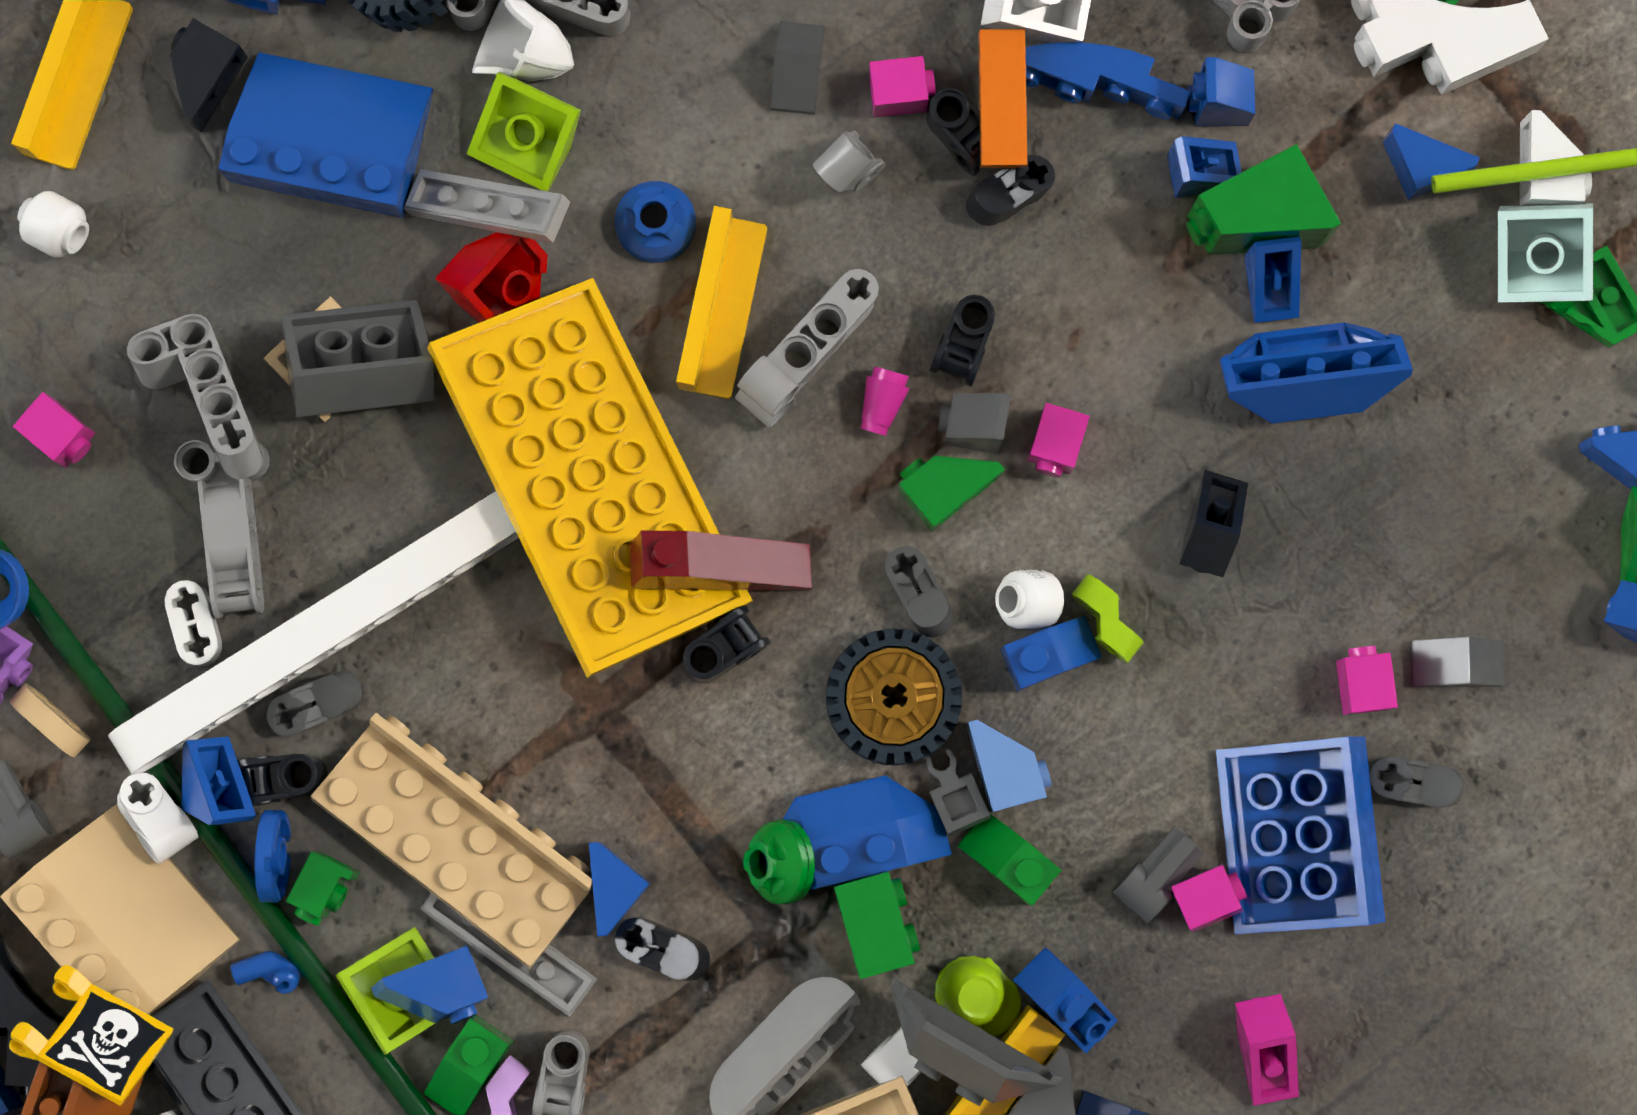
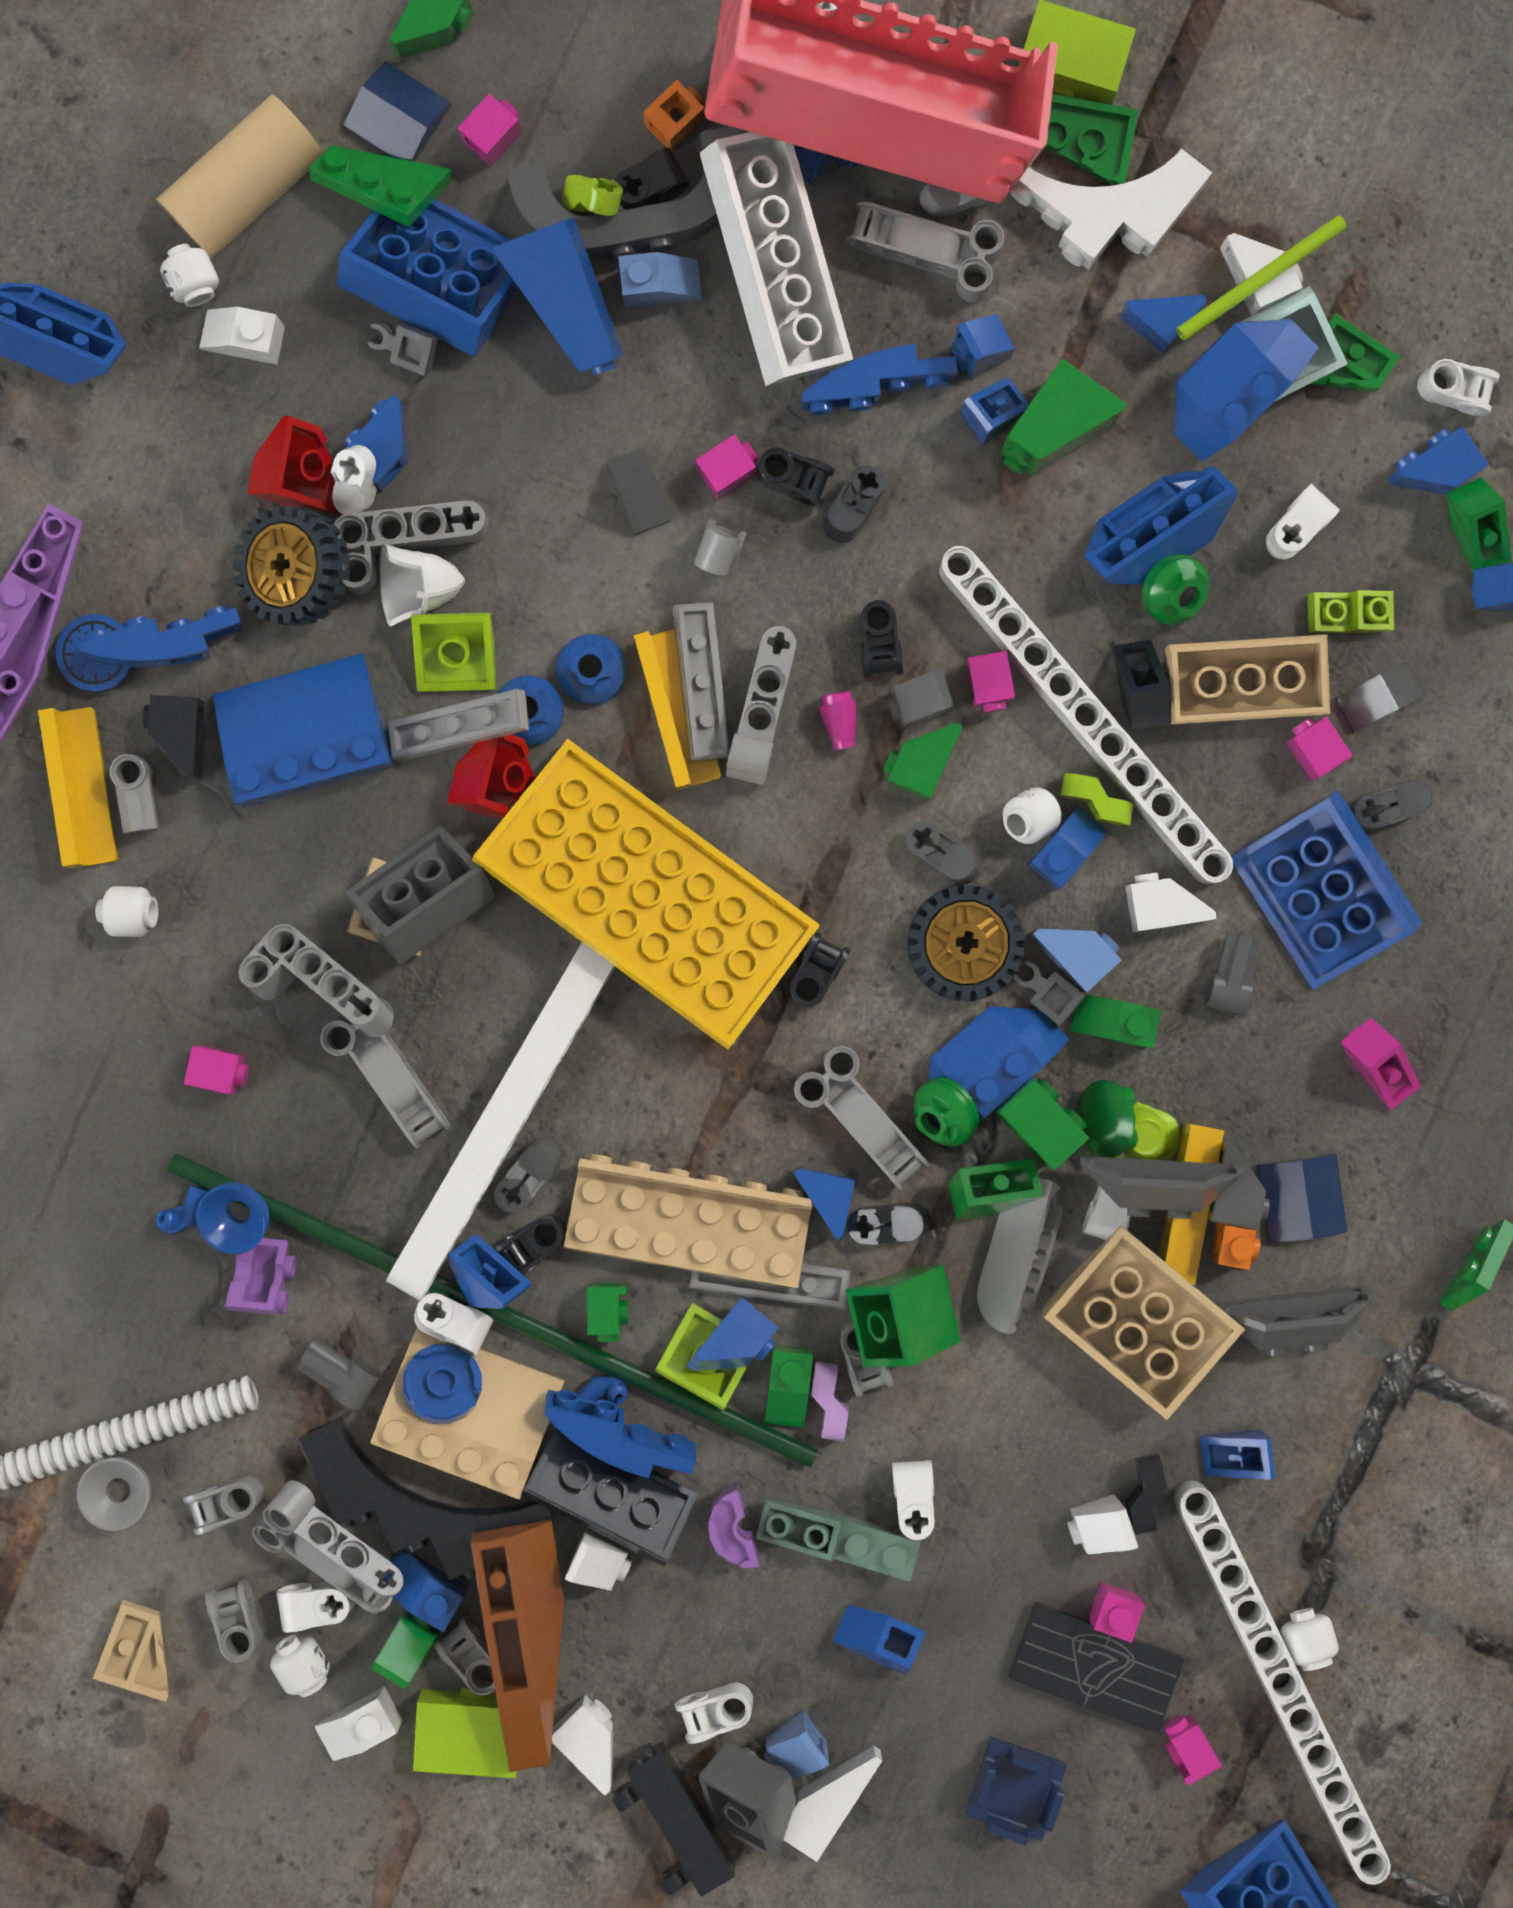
camera: 30 degrees left, 5 degrees up
tan beam [9,683,91,758] -> none
flag [9,965,174,1106] -> none
white beam [165,580,222,667] -> none
blue tile [255,810,291,903] -> none
slope [629,530,812,590] -> none
orange tile [978,29,1027,168] -> none
blue slope [1013,947,1118,1053] -> none
dark pink brick [1171,865,1247,933] -> none
blue slope [1244,236,1302,323] -> none
none -> light grey piece [110,754,159,834]
none -> blue tile [403,1344,482,1424]
none -> blue piece [497,675,564,747]
none -> blue slope [544,1389,696,1478]
none -> light grey tile [672,602,730,762]
none -> light grey piece [793,1045,930,1191]
none -> green slope [845,1264,961,1367]
none -> white beam [939,546,1233,885]
none -> green slope [948,1158,1043,1221]
none -> green dish [1077,1079,1138,1157]
none -> white slope [1125,873,1216,932]
none -> green piece [1142,554,1210,626]
none -> tan brick [1163,635,1330,724]
none -> blue wedge [1174,318,1319,461]
none -> white piece [1265,484,1340,560]
none -> lime slope [1307,590,1394,634]

